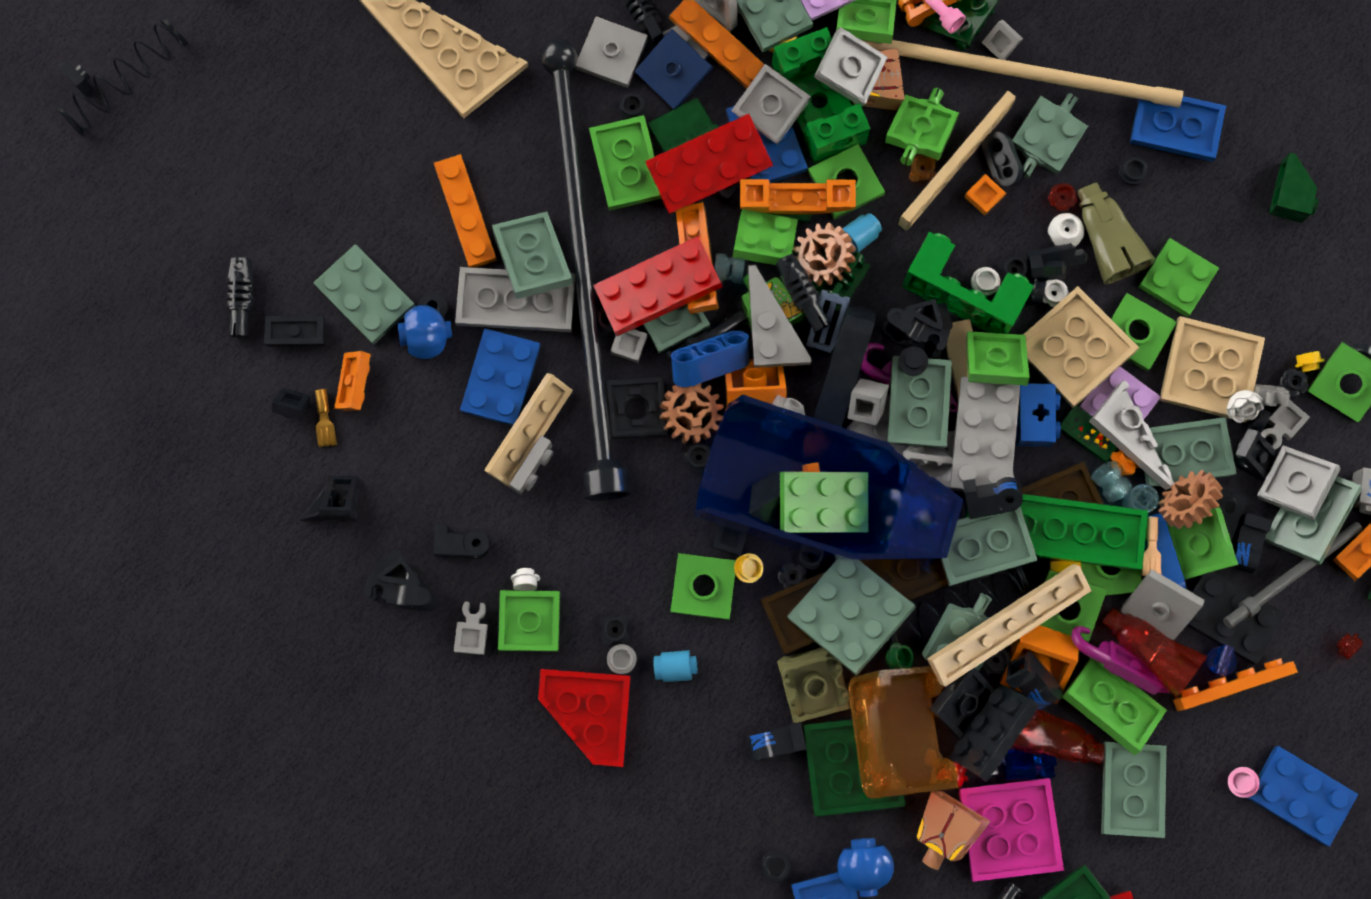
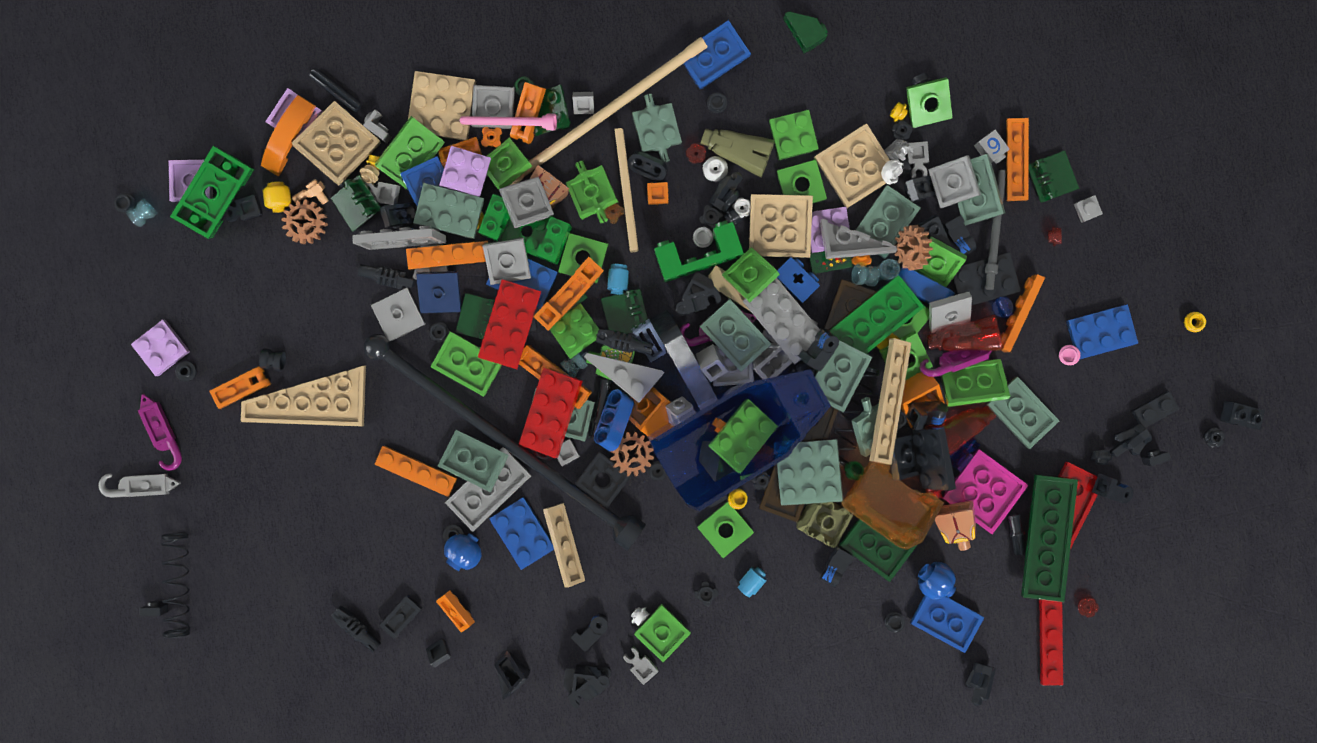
camera: 50 degrees left, 10 degrees up
sand green plate [313,244,415,345] -> none
pearl gold piece [315,389,337,448] -> none
light grey plate [509,435,553,495] -> none
red plate [538,669,631,767] -> none
light grey plate [607,644,637,674] -> none
nougat gear [793,223,856,286] -> none
black plate [898,346,928,376] -> none
light nougat piece [1141,517,1161,576] -> none

